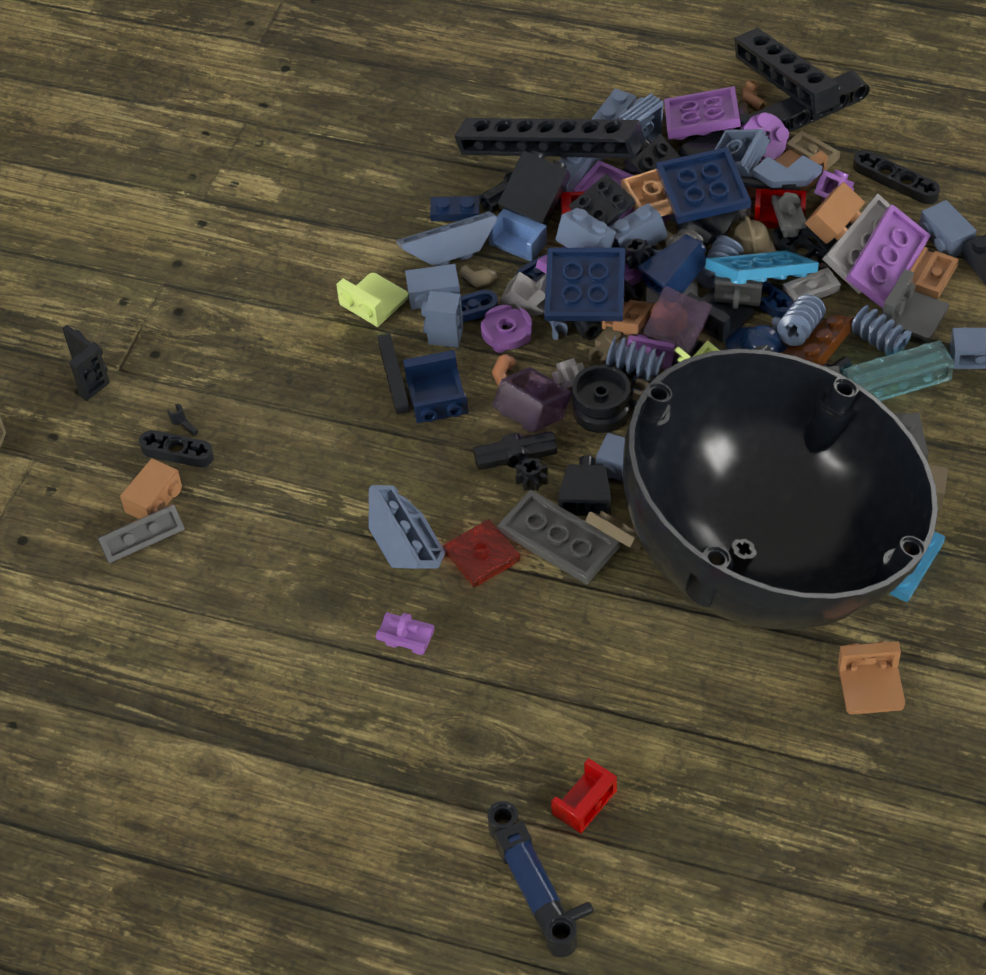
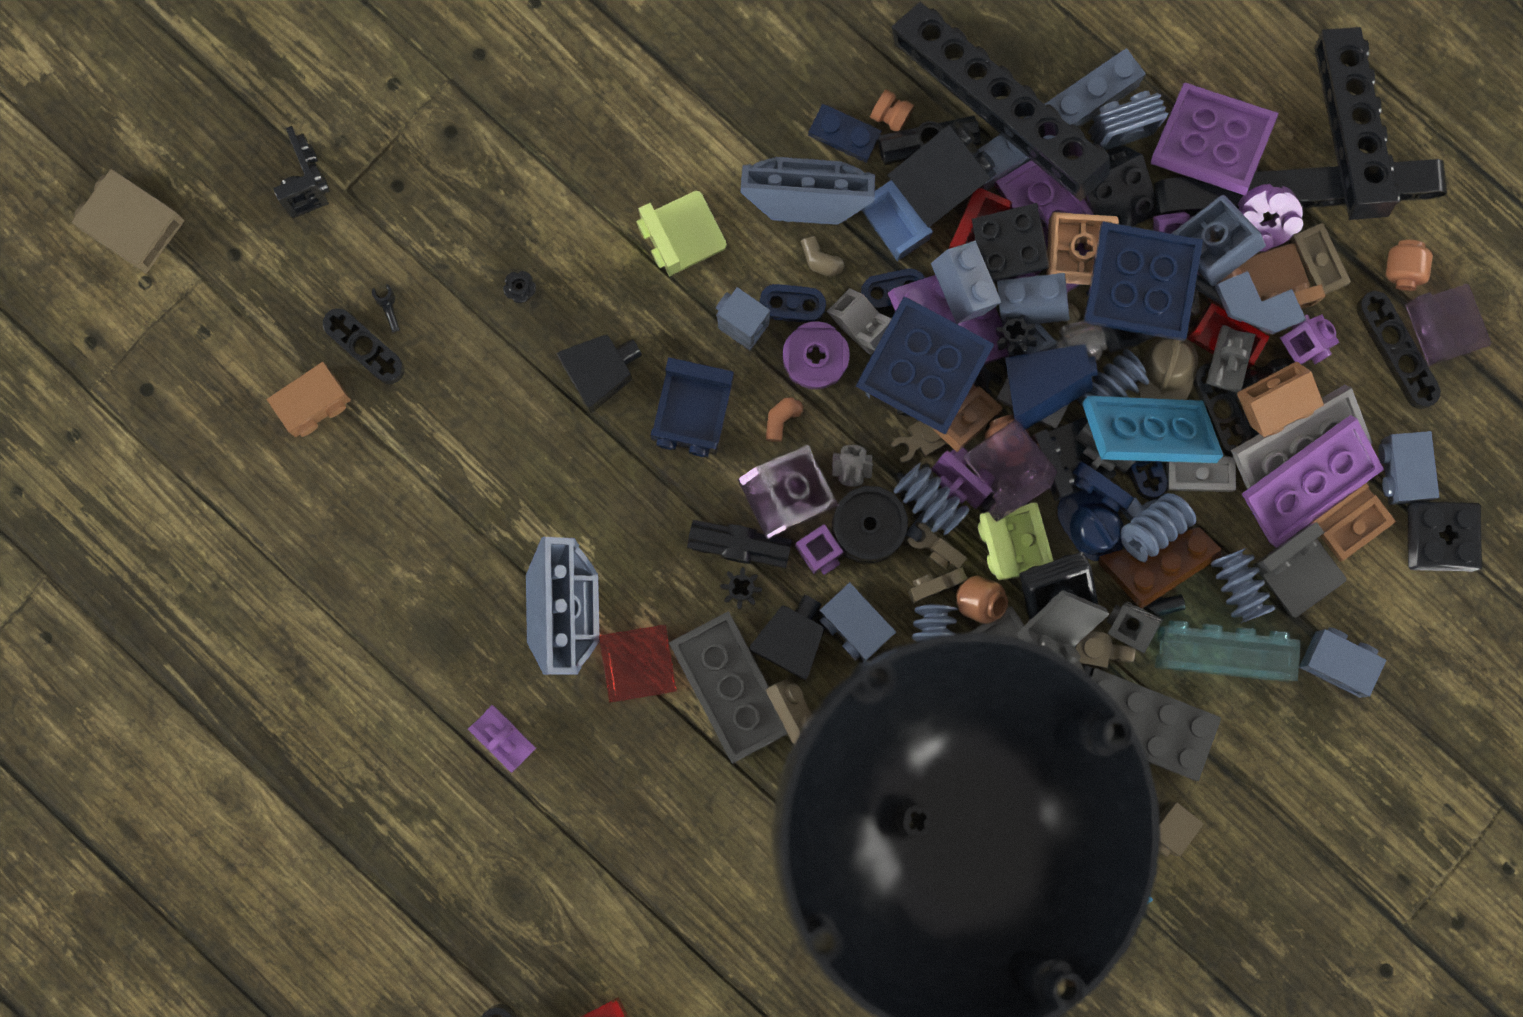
camera: 15 degrees right, 30 degrees up
dark grey plate [97,504,185,563] -> none
black beam [377,332,409,415] -> none
sand blue brick [405,264,460,310] -> none
black bar [738,100,750,123] -> none
medium nougat arm [742,80,766,111] -> none
none -> black plate [503,271,536,303]
none -> black torso [557,334,642,413]
none -> medium lavender brick [795,524,843,575]
none -> nougat wheel [870,89,915,132]
none -> dark blue plate [1072,462,1134,513]
none -> nougat head [1386,240,1433,291]
none -> bracket [1405,284,1491,366]

